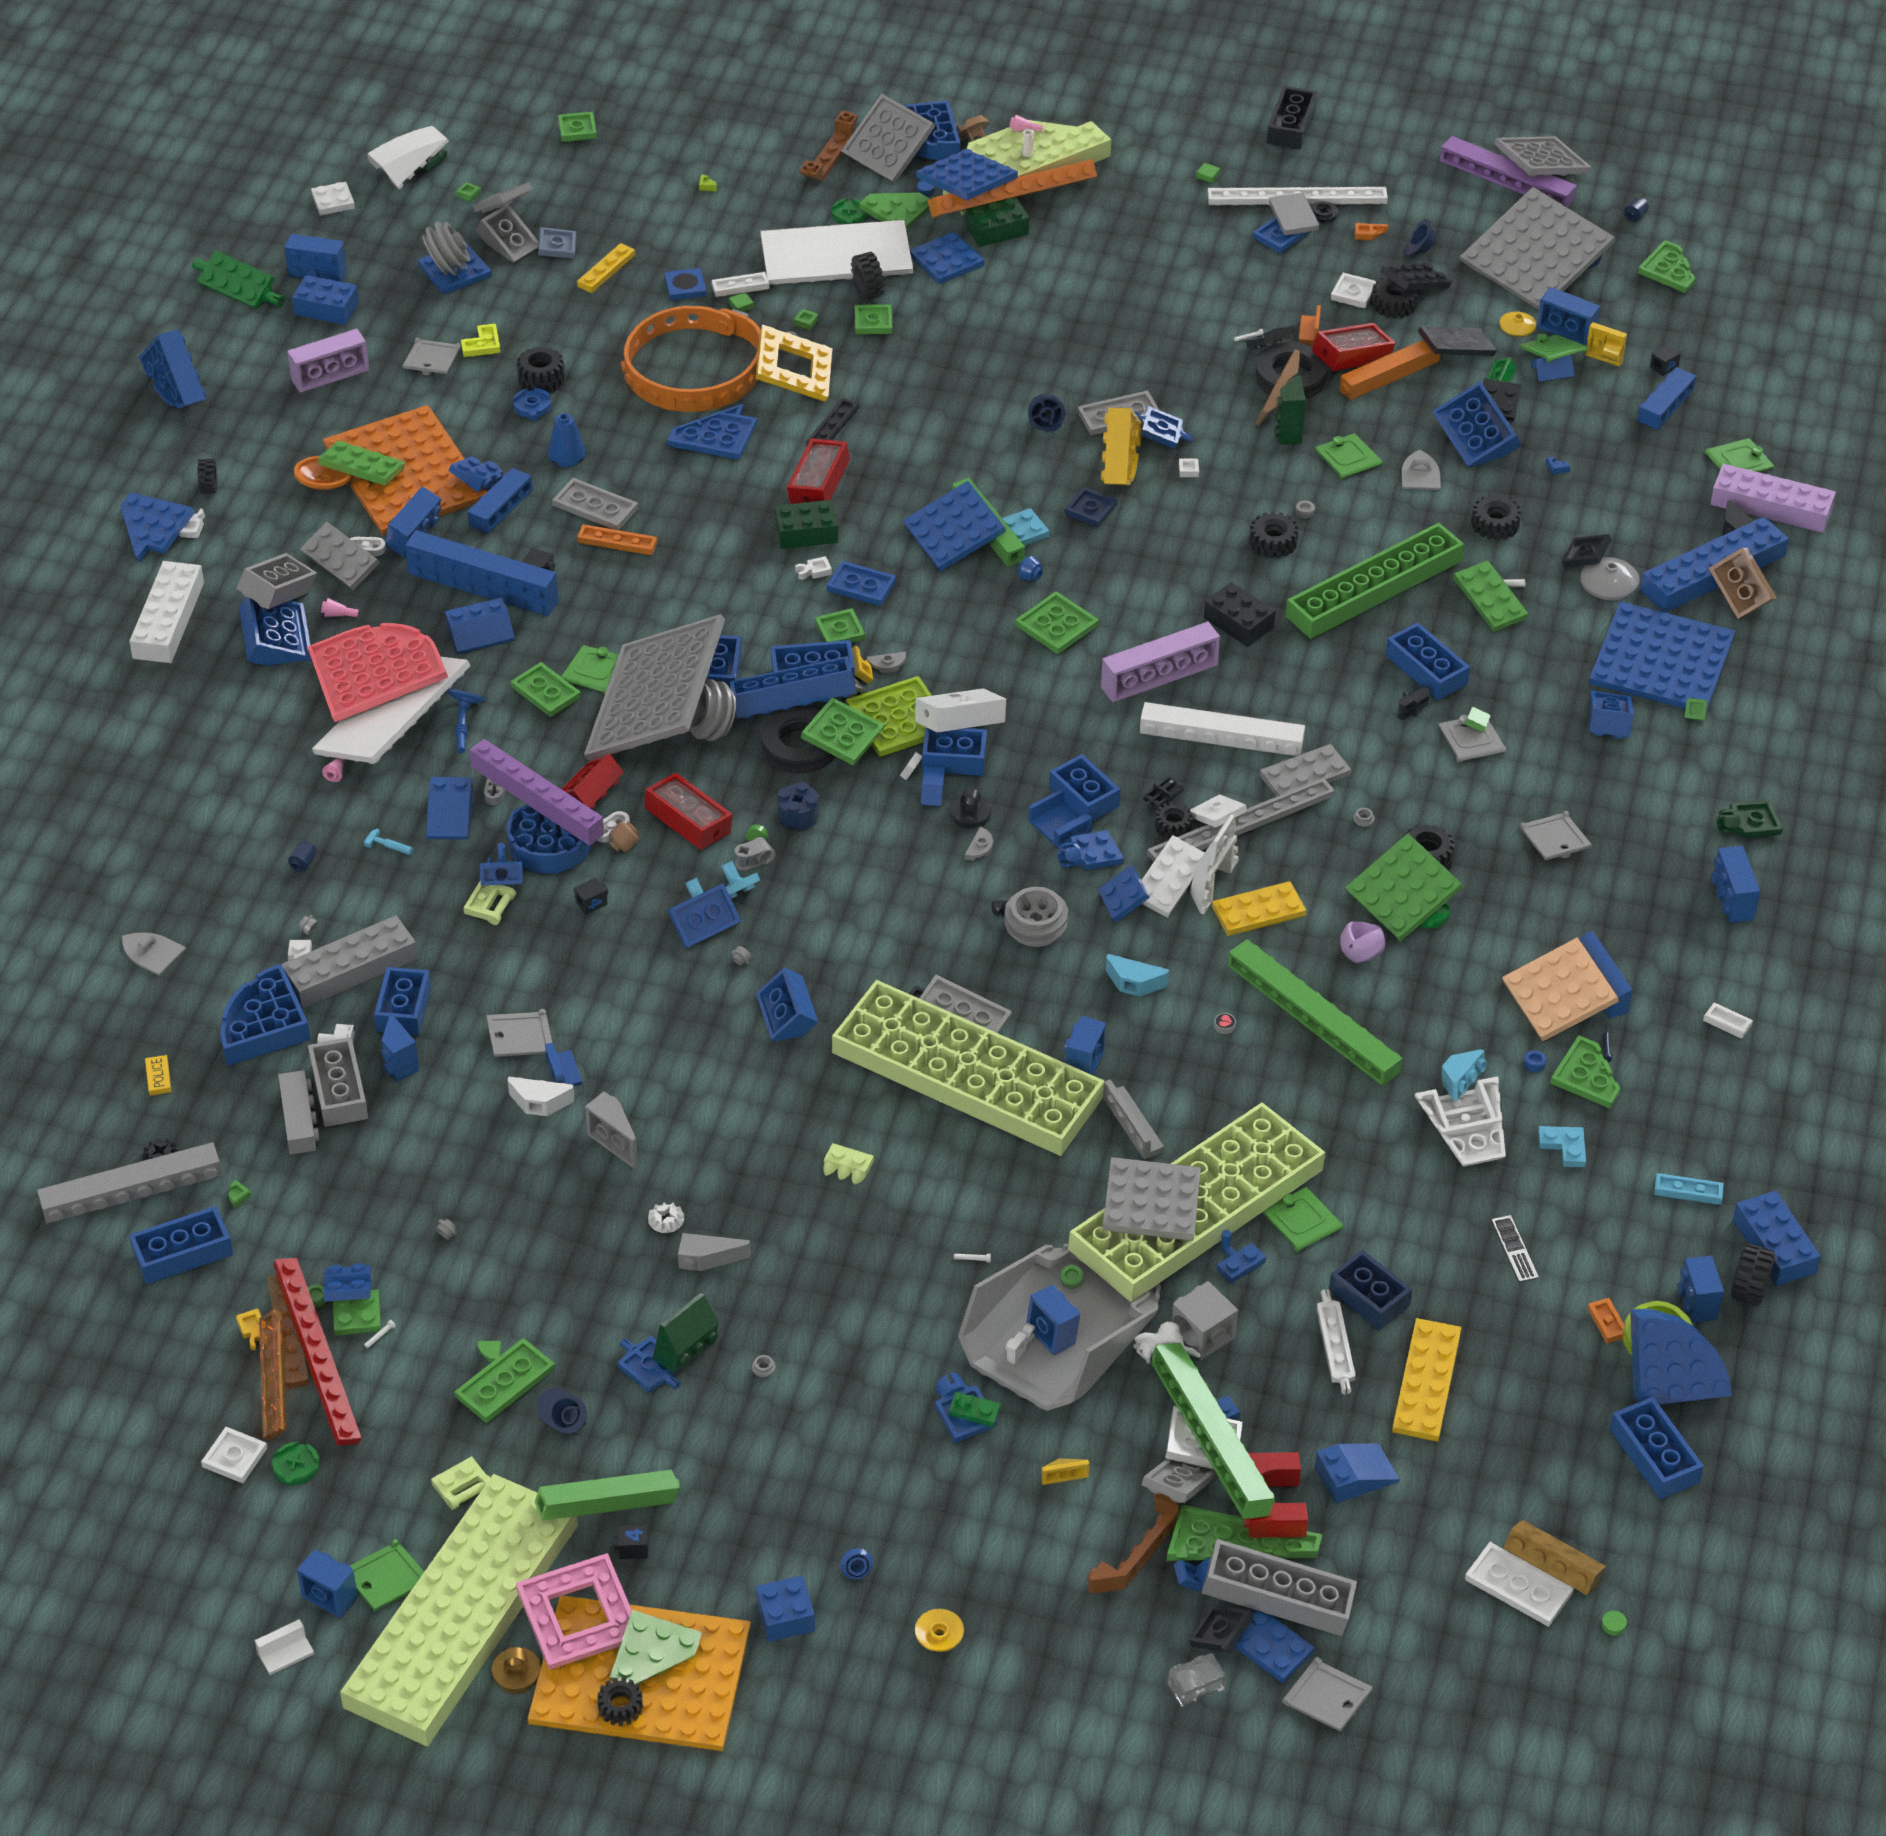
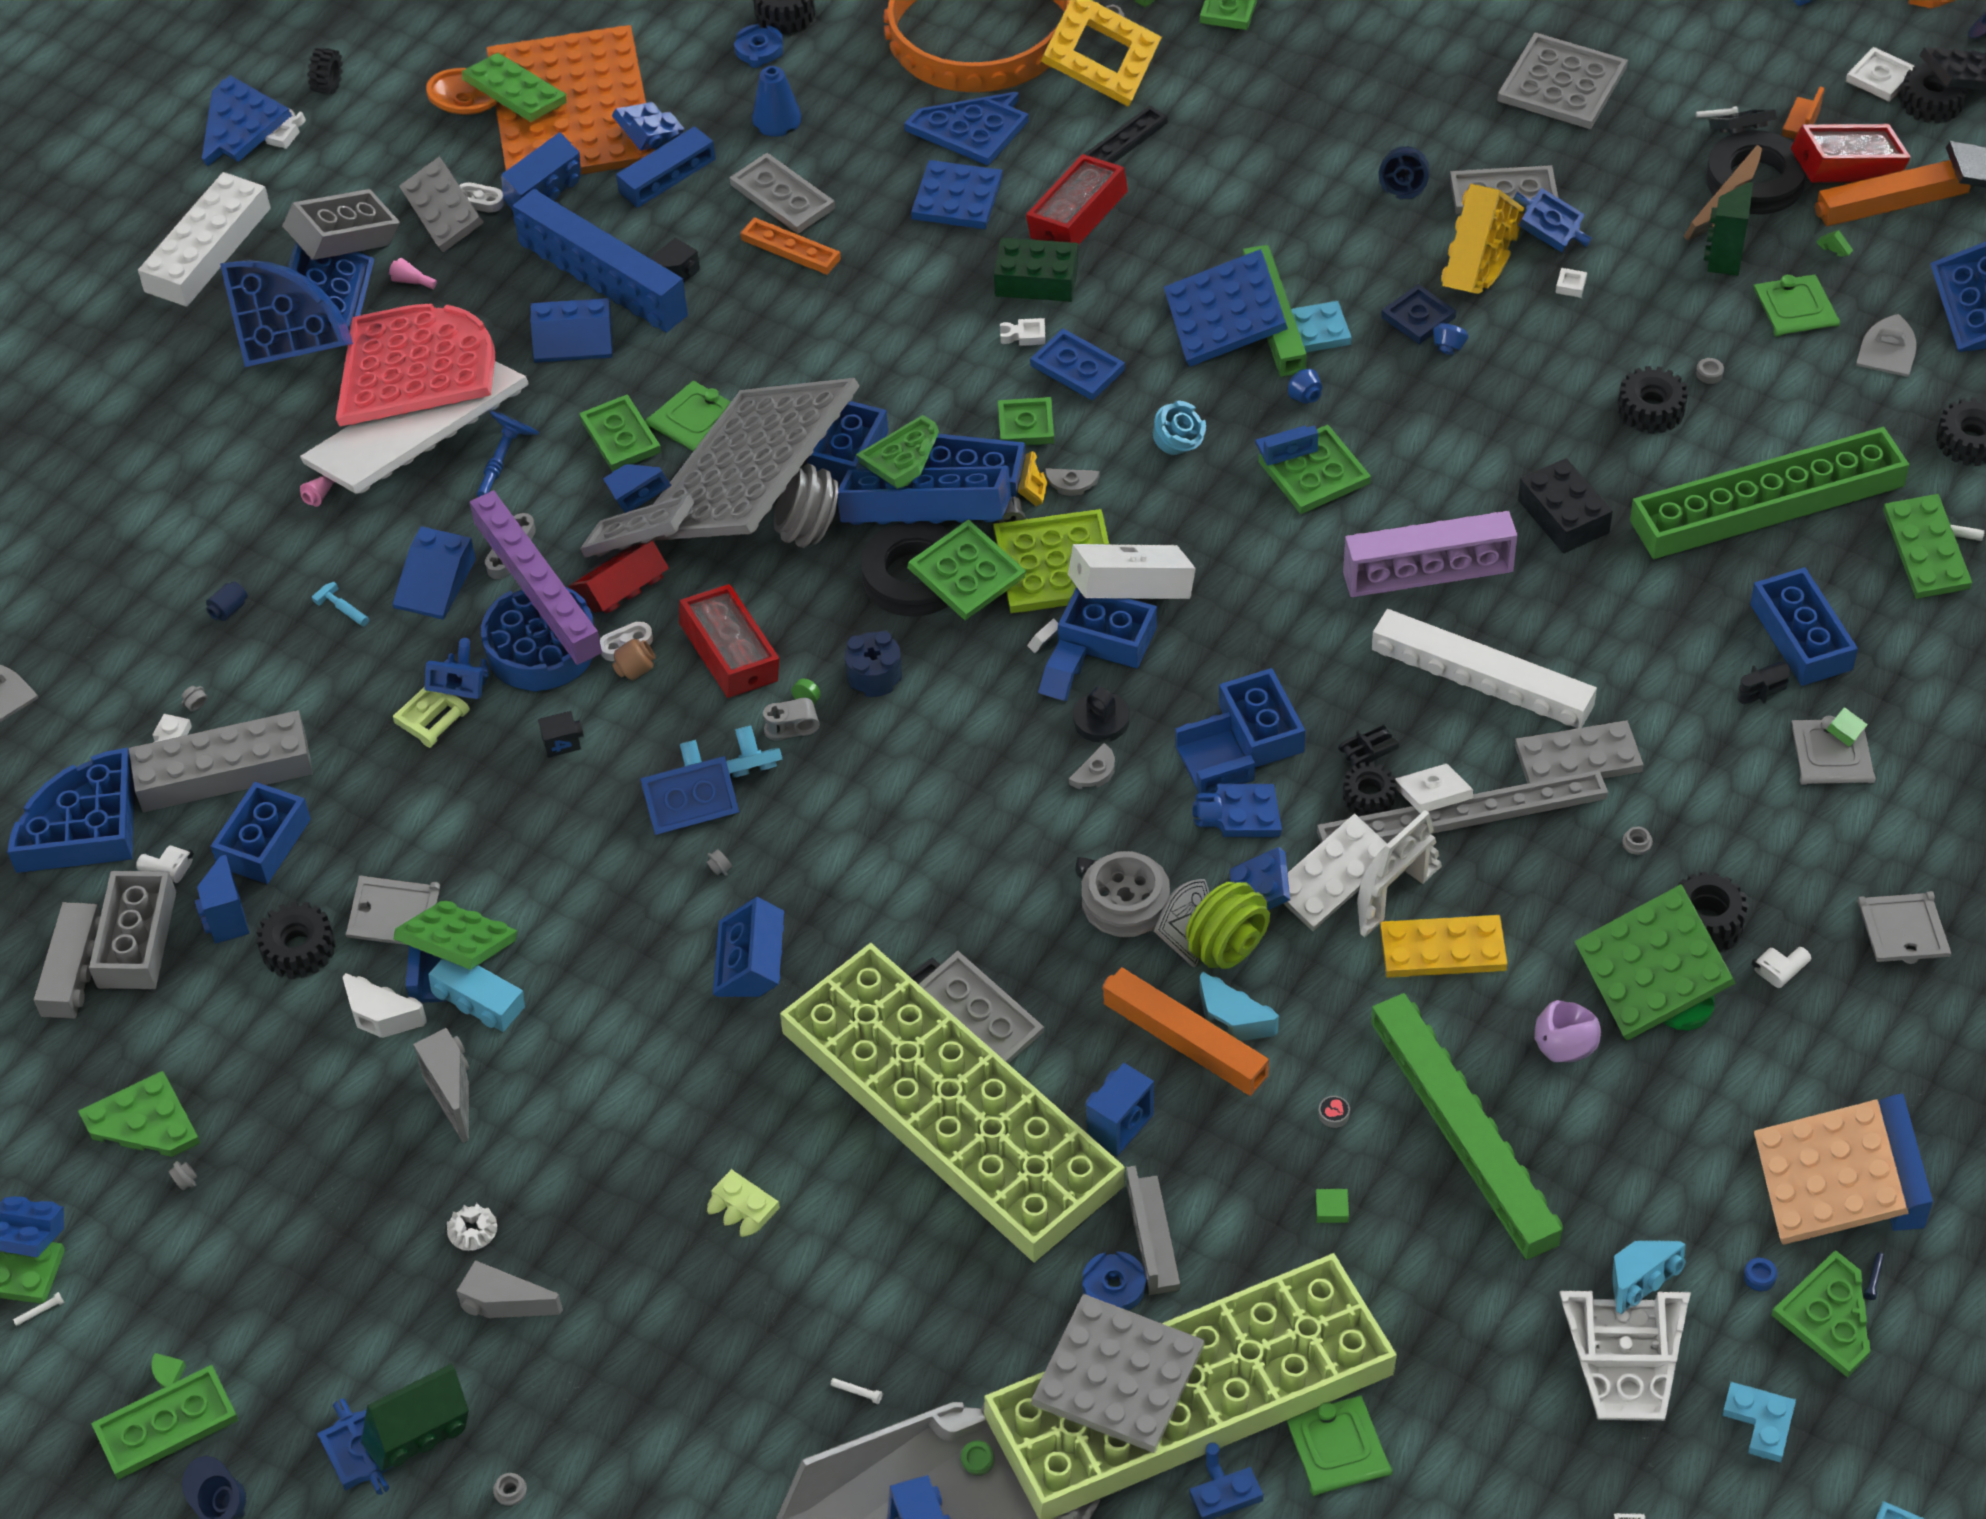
camera: 20 degrees right, 5 degrees up
none -> bright green plate [78,1071,200,1157]
none -> blue brick [220,260,353,367]
none -> black tyre [256,901,336,979]
none -> bright green plate [393,901,518,970]
none -> medium azure brick [428,959,525,1032]
none -> light grey plate [580,494,694,558]
none -> blue slope [603,464,672,513]
none -> bright green plate [856,415,939,489]
none -> blue plate [911,160,1003,229]
none -> blue plate [1082,1251,1146,1311]
none -> orange brick [1102,967,1269,1096]
none -> medium azure cone [1153,401,1206,455]
none -> light grey shield [1154,879,1209,967]
none -> lime wheel [1186,882,1270,969]
none -> blue panel [1255,425,1319,466]
none -> bright green tile [1316,1189,1349,1223]
none -> blue cone [1433,323,1469,355]
none -> light grey plate [1497,33,1628,129]
none -> white piece [1751,947,1811,988]
none -> bright green tile [1817,230,1853,256]

